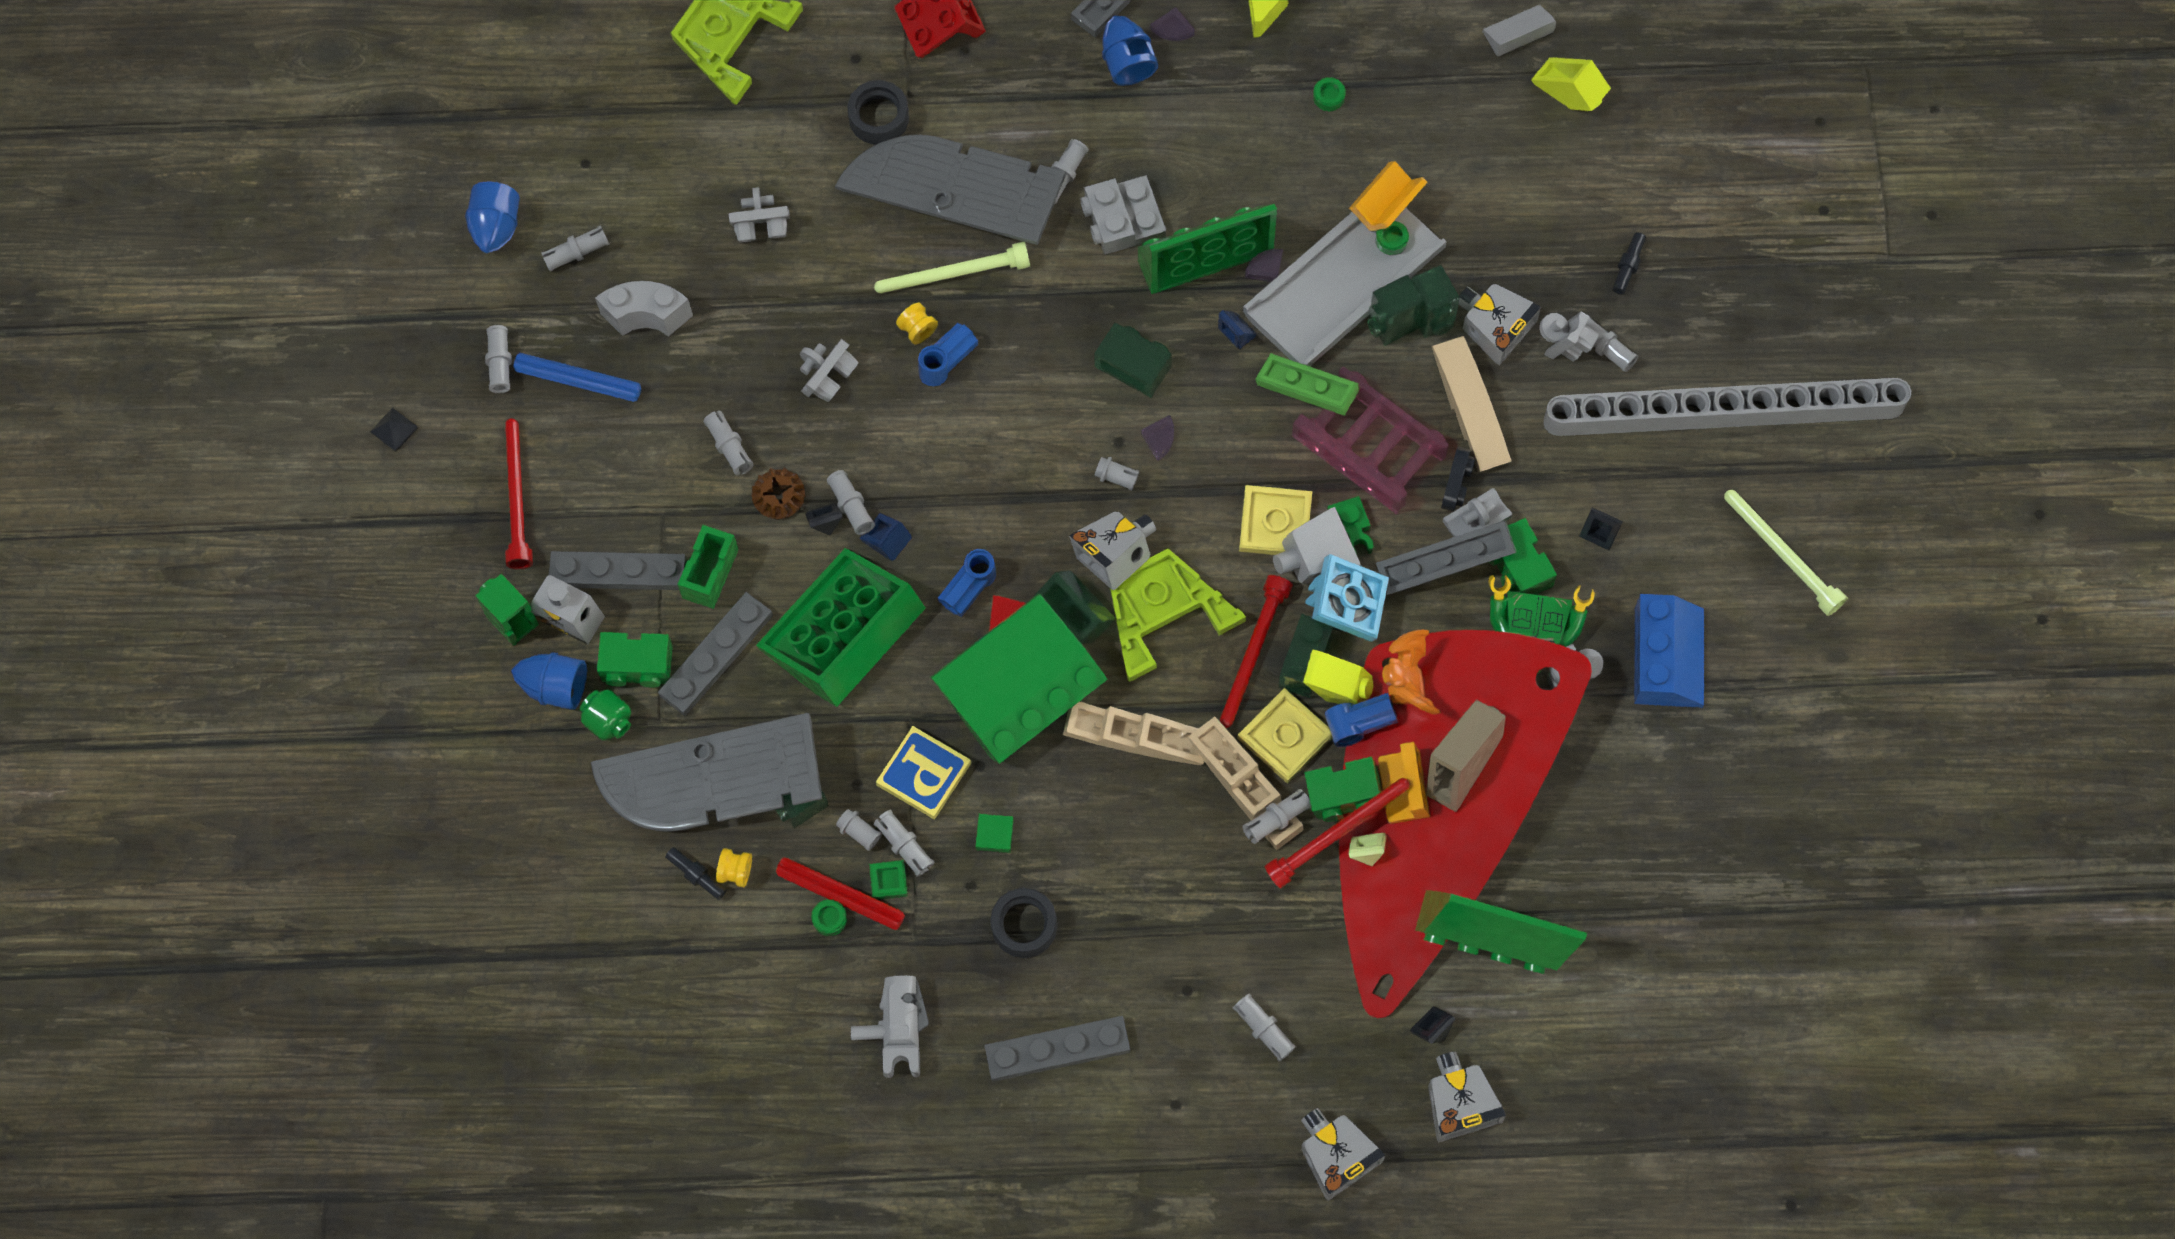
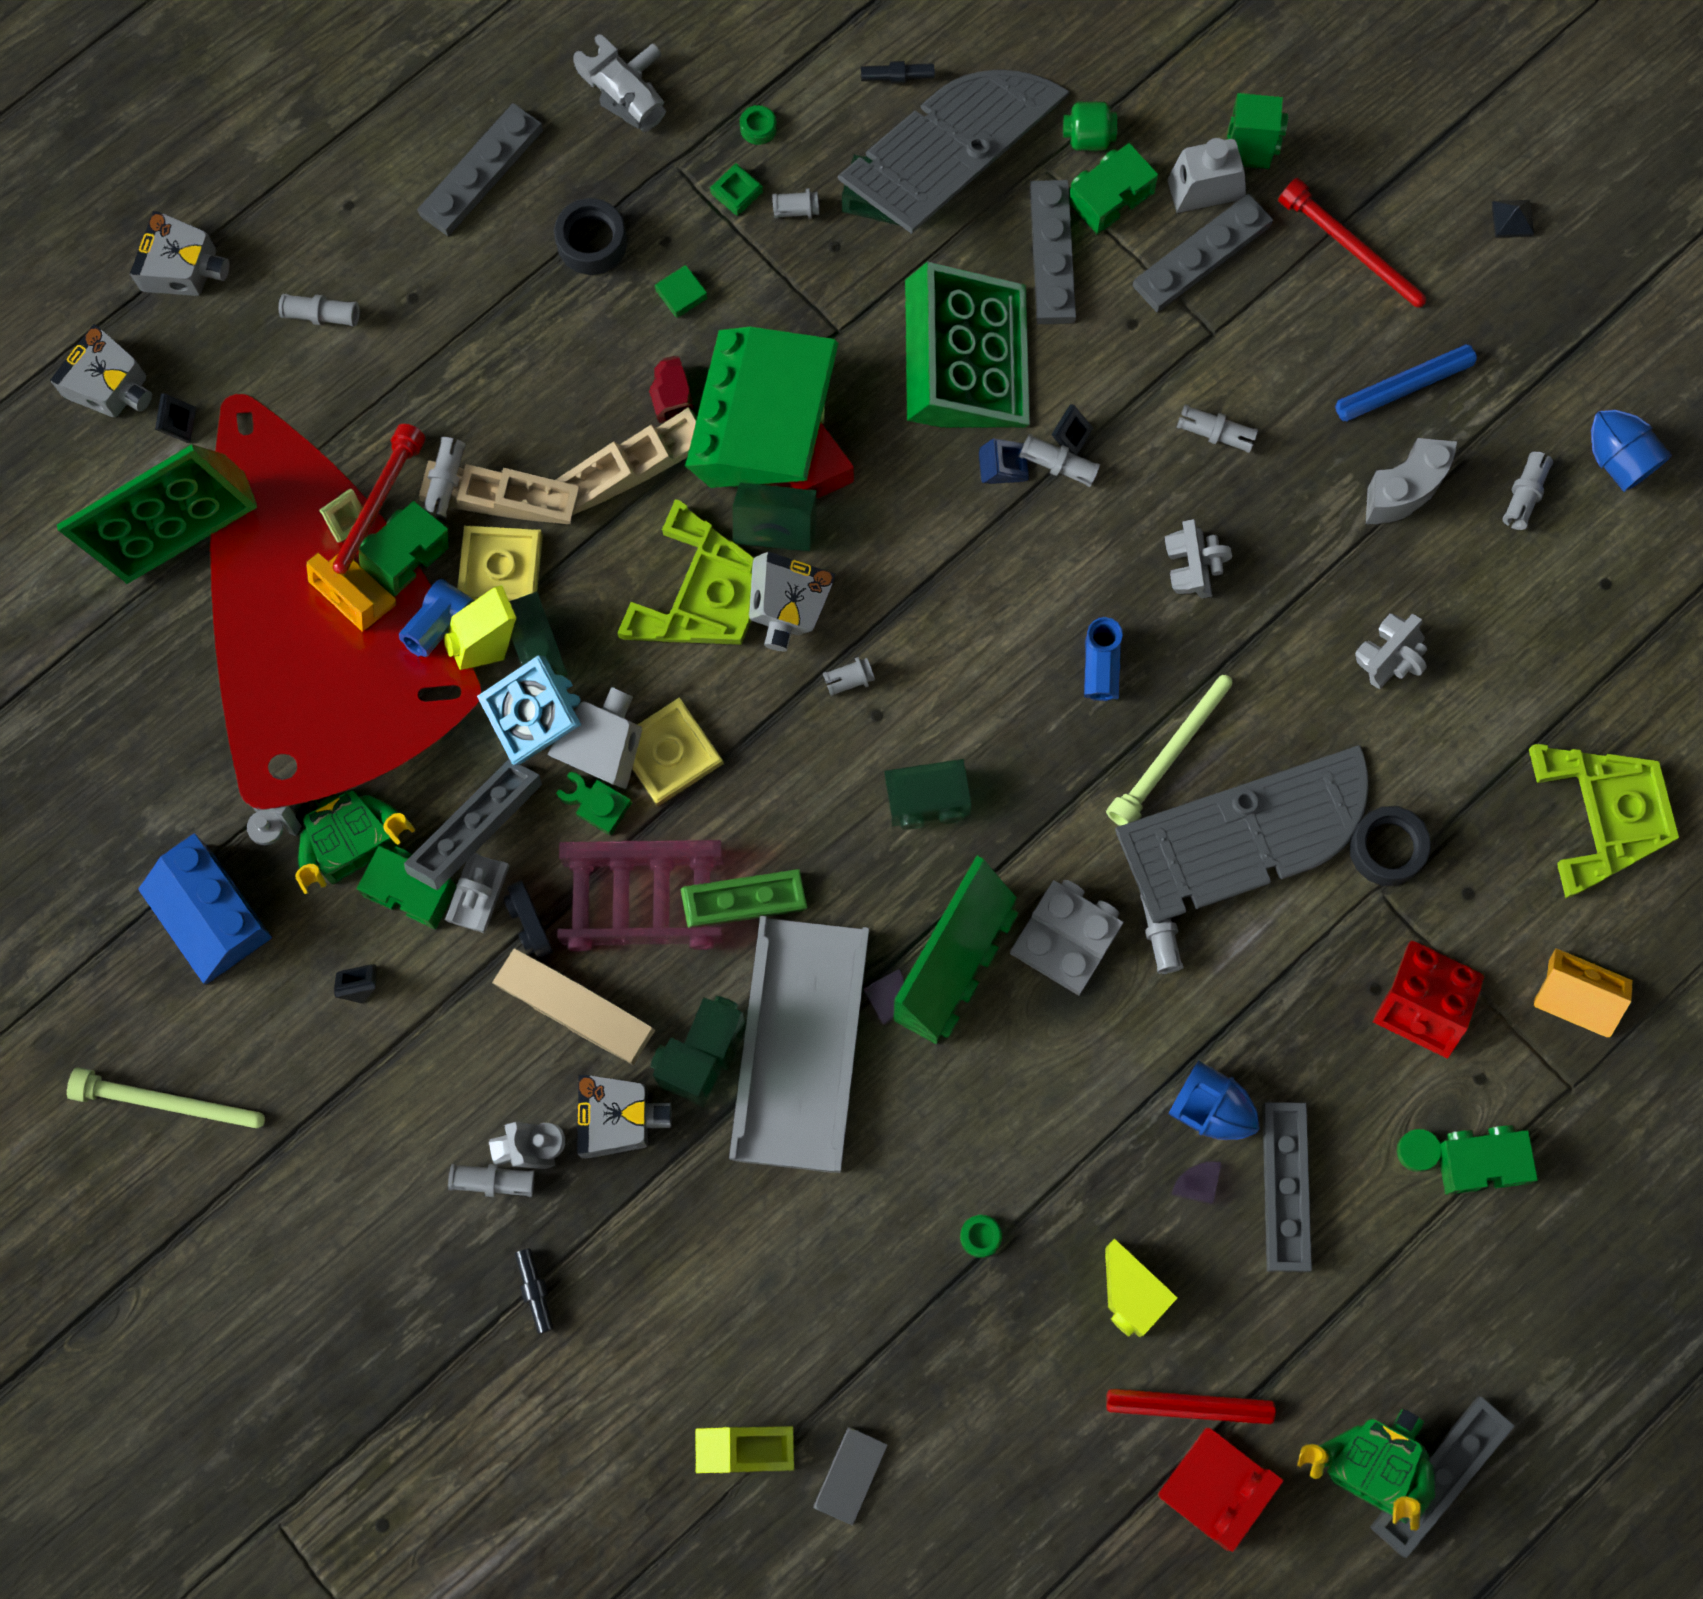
camera: 140 degrees right, 5 degrees up
light grey pin [485,325,512,393] -> none
blue helmet [511,652,587,710] -> none
green brick [677,525,739,609] -> none
yellow wheel [716,848,752,887] -> none
reddish brown gear [752,467,805,519] -> none
red axle [776,857,905,930] -> none
light grey pin [874,810,935,877] -> none
tile [876,726,971,820] -> none
yellow wheel [896,303,938,345] -> none
blue piece [938,549,996,618] -> none
clear purple tile [1141,415,1174,461] -> none
dark blue slope [1218,310,1257,349] -> none
red piece [1219,575,1293,728] -> none
light orange panel [1349,161,1427,231] -> none
green tile [1375,221,1409,255] -> none
orange animal [1382,630,1440,715] -> none
dark tan slope [1426,700,1506,812] -> none
light grey beam [1543,378,1911,436] -> none
none -> dark red rock [649,356,695,423]

